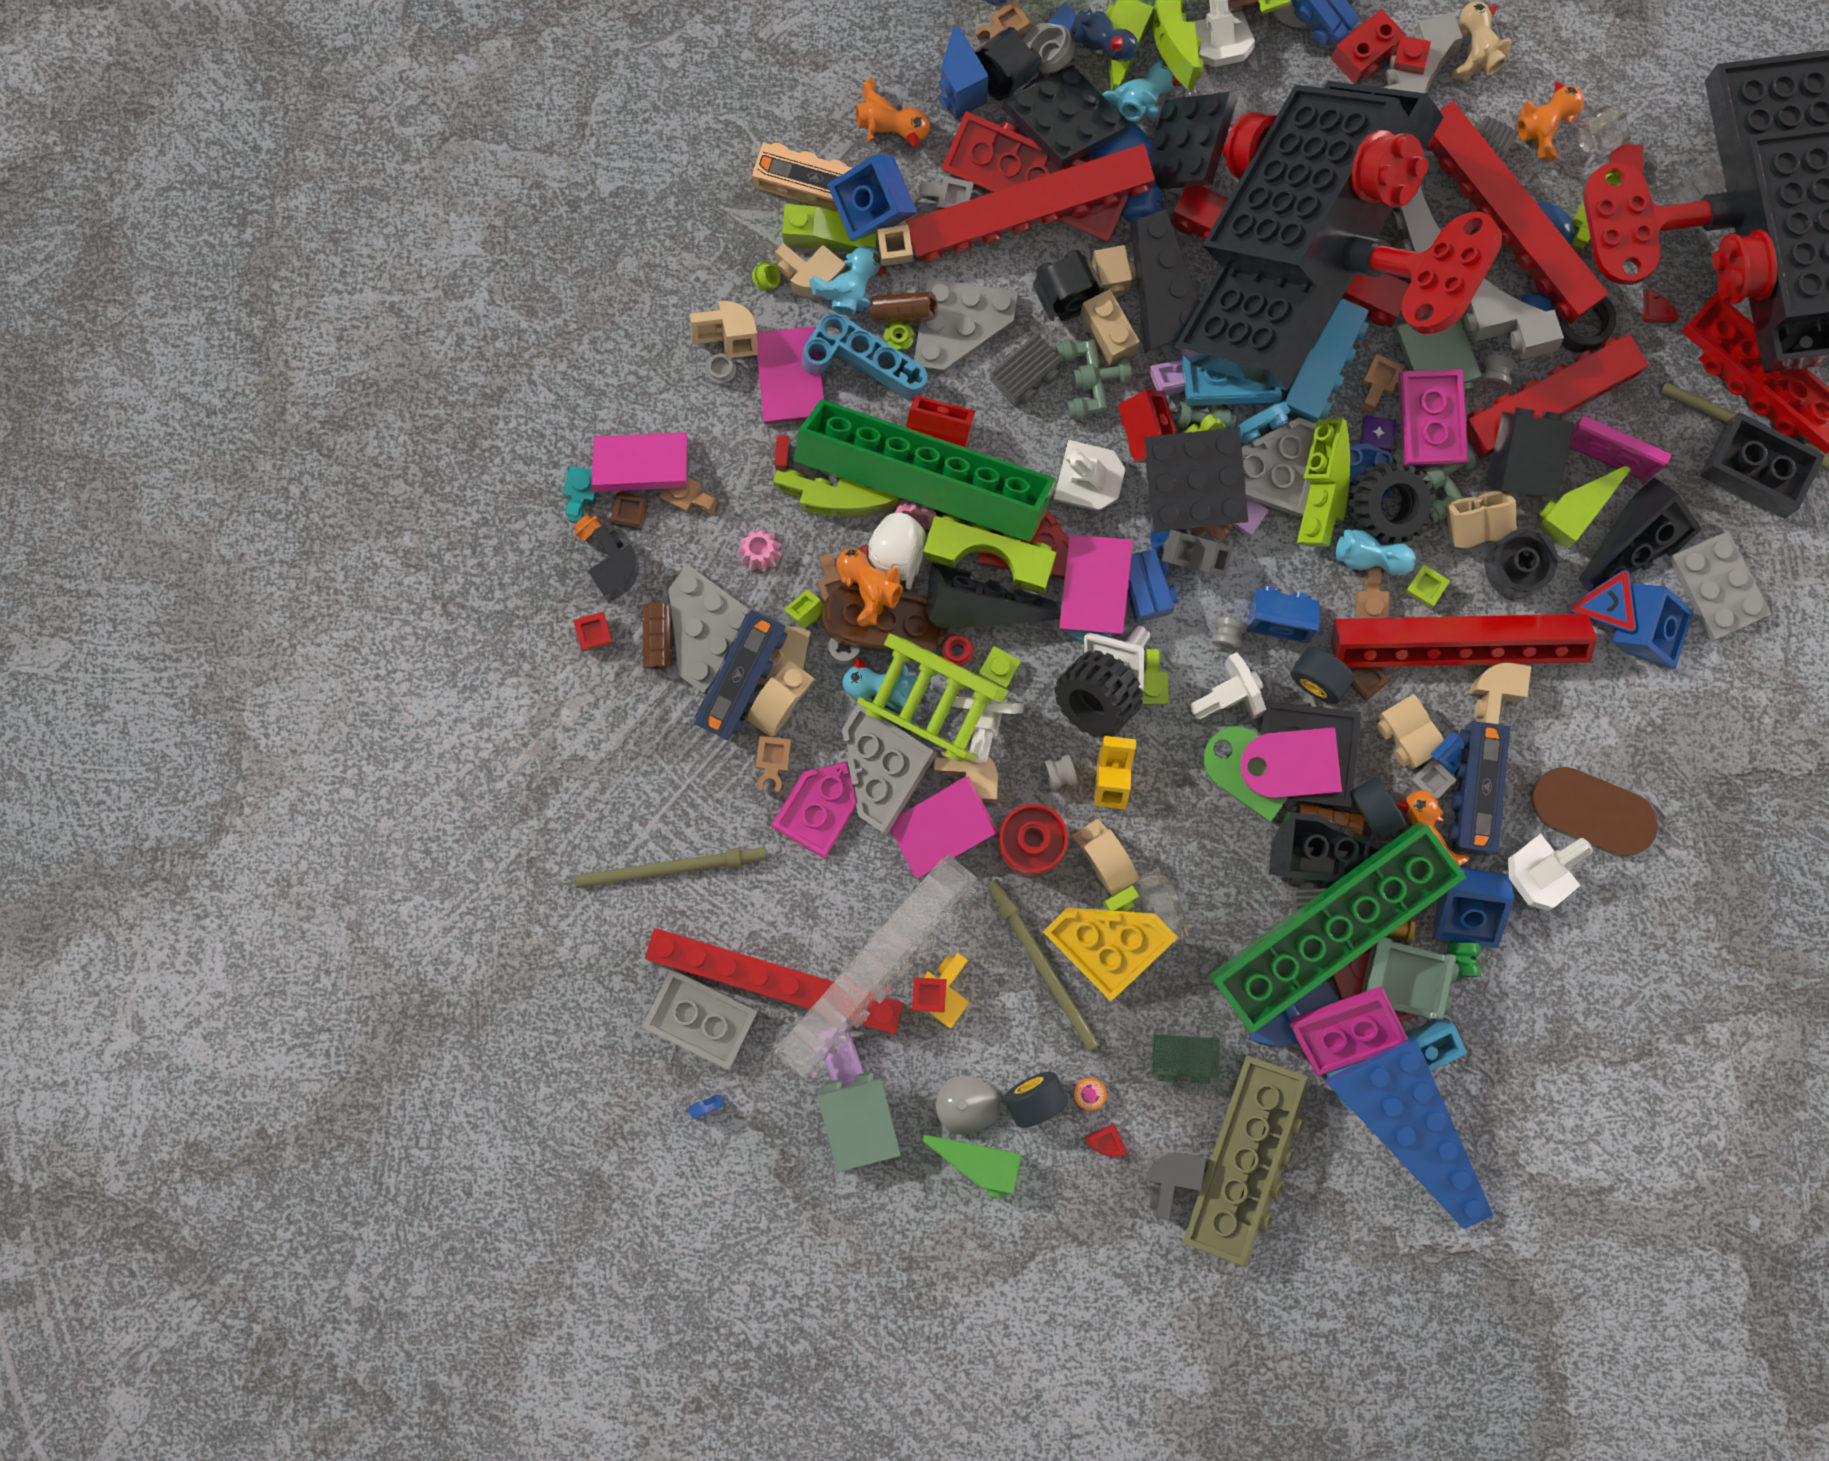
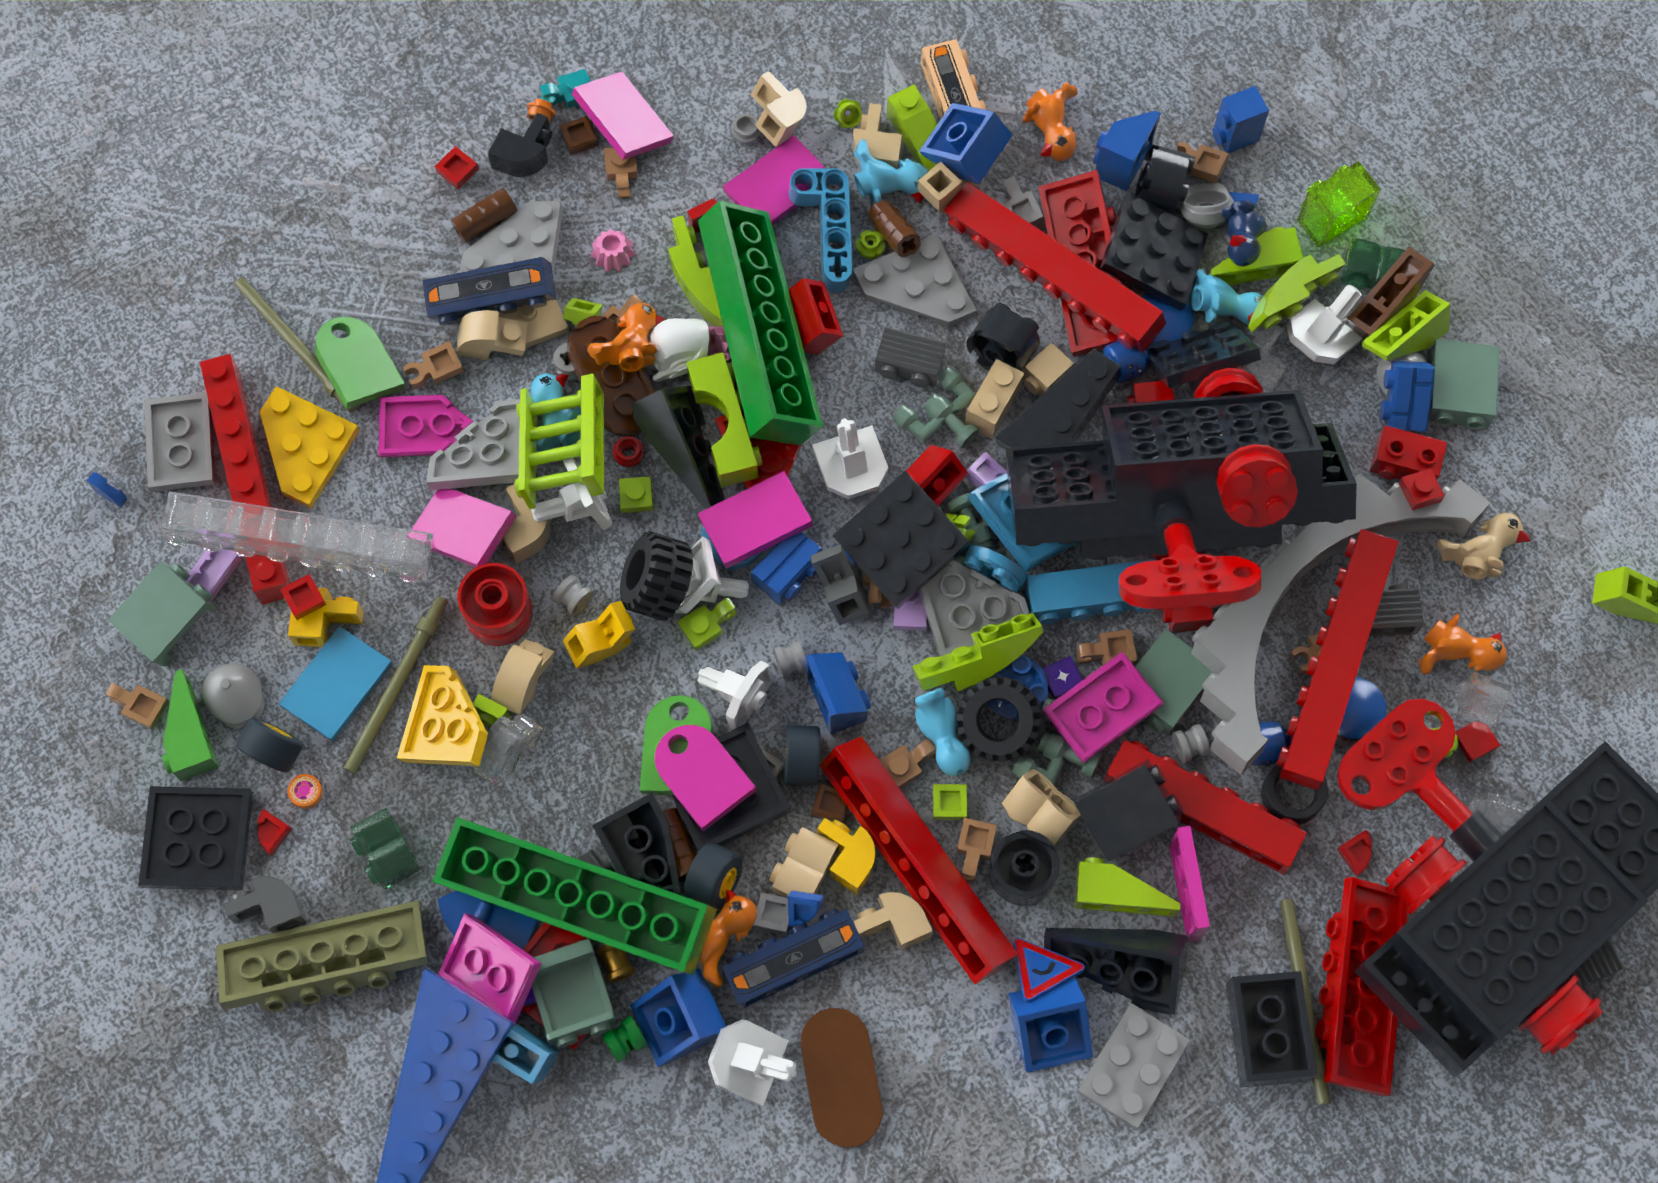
camera: 55 degrees right, 10 degrees down
none -> medium nougat plate [105,683,169,730]
none -> black plate [138,786,253,890]
none -> yellow plate [260,386,360,509]
none -> dark azure tile [279,626,393,742]
none -> bright green tile [315,317,405,409]
none -> yellow brick [817,818,875,895]
none -> medium nougat plate [956,817,997,882]

